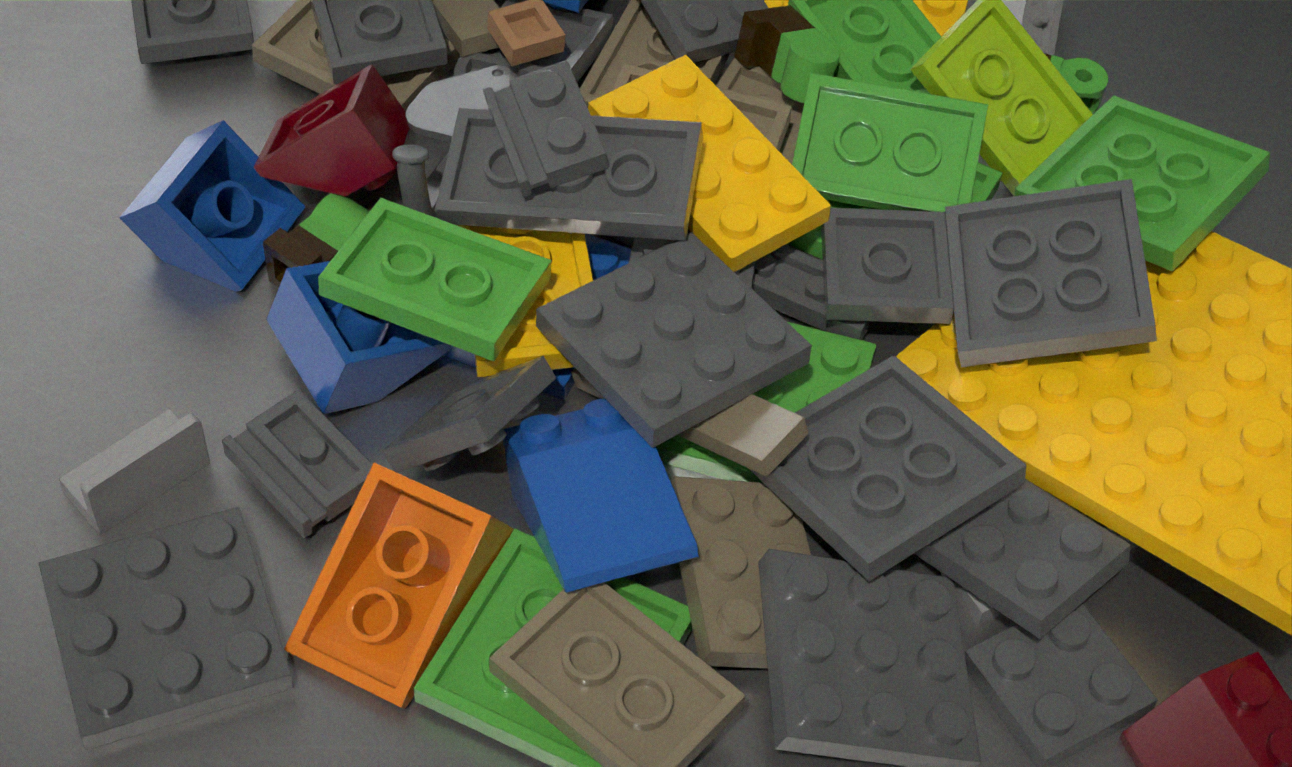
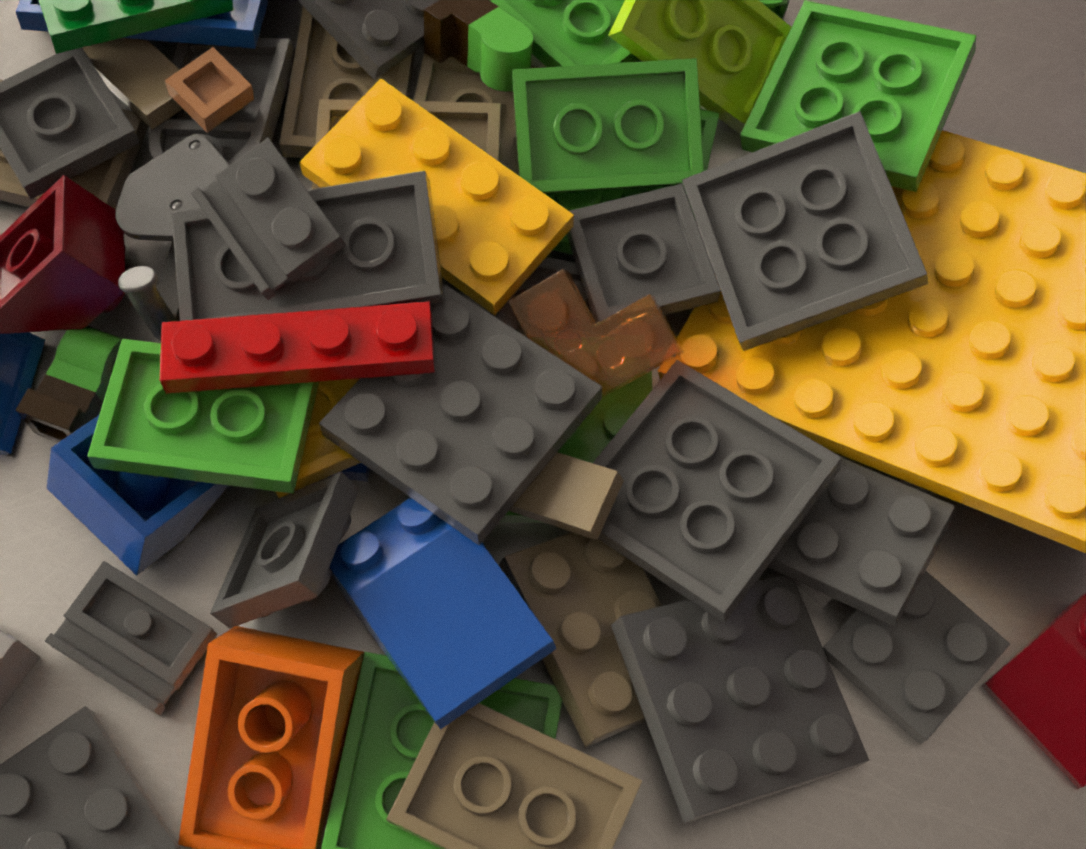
camera: 15 degrees left, 15 degrees up
none -> red plate [159,301,435,394]
none -> clear orange plate [508,269,684,398]

